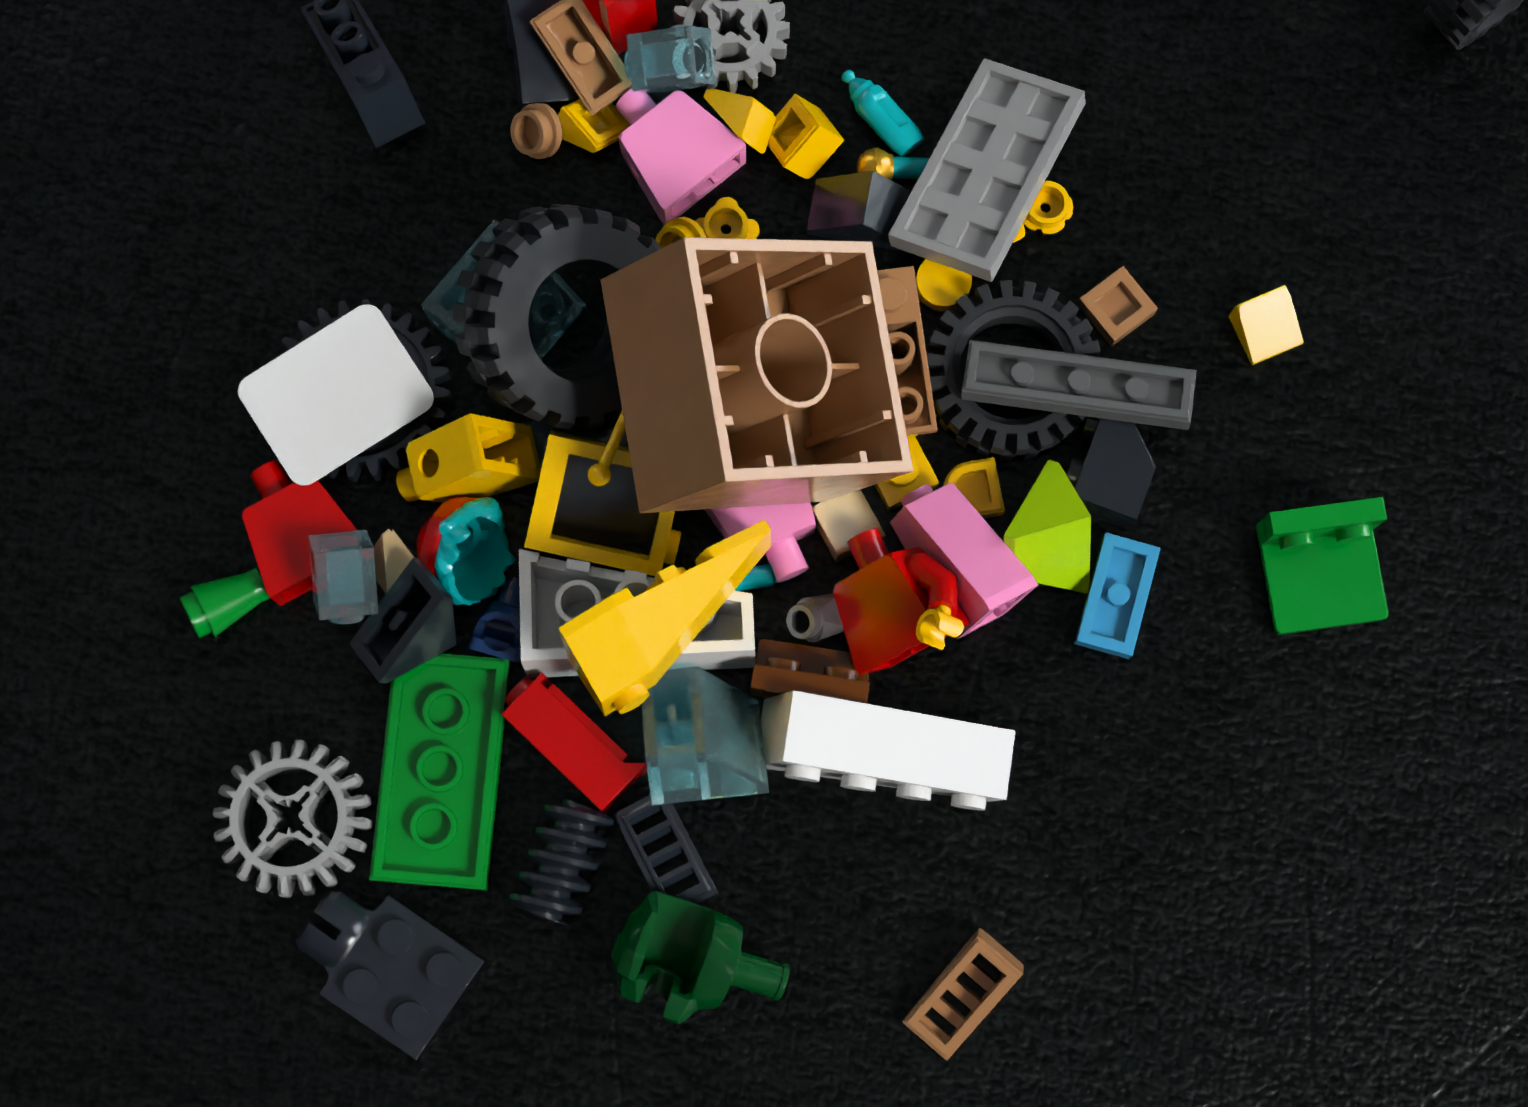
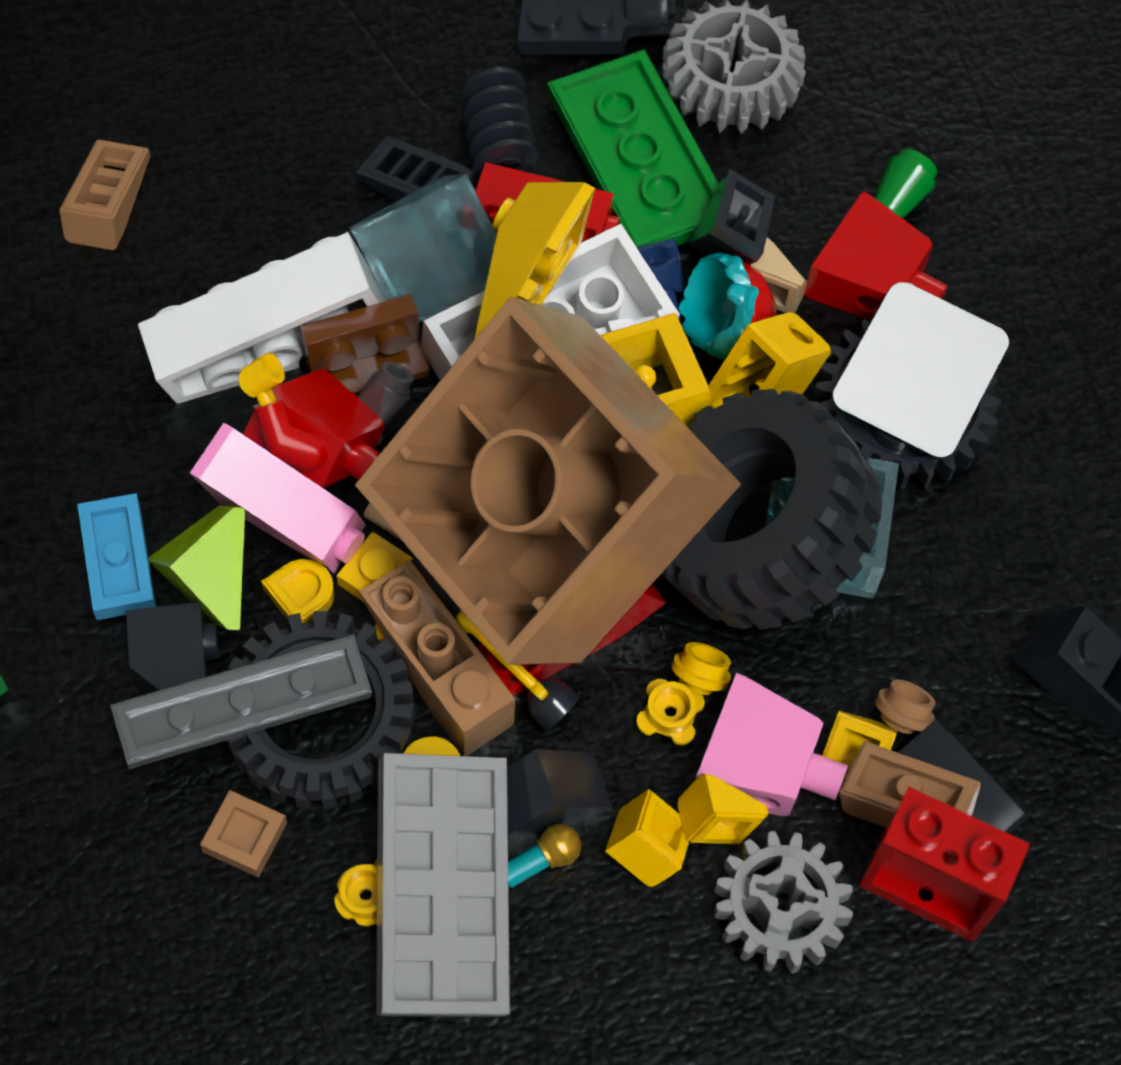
camera: 150 degrees right, 15 degrees down
clear light blue brick [308,530,378,624] -> none
dark green piece [611,891,790,1025] -> none
clear light blue brick [624,26,716,93] -> none
teal piece [842,70,924,157] -> none
slope [1229,285,1304,365] -> none

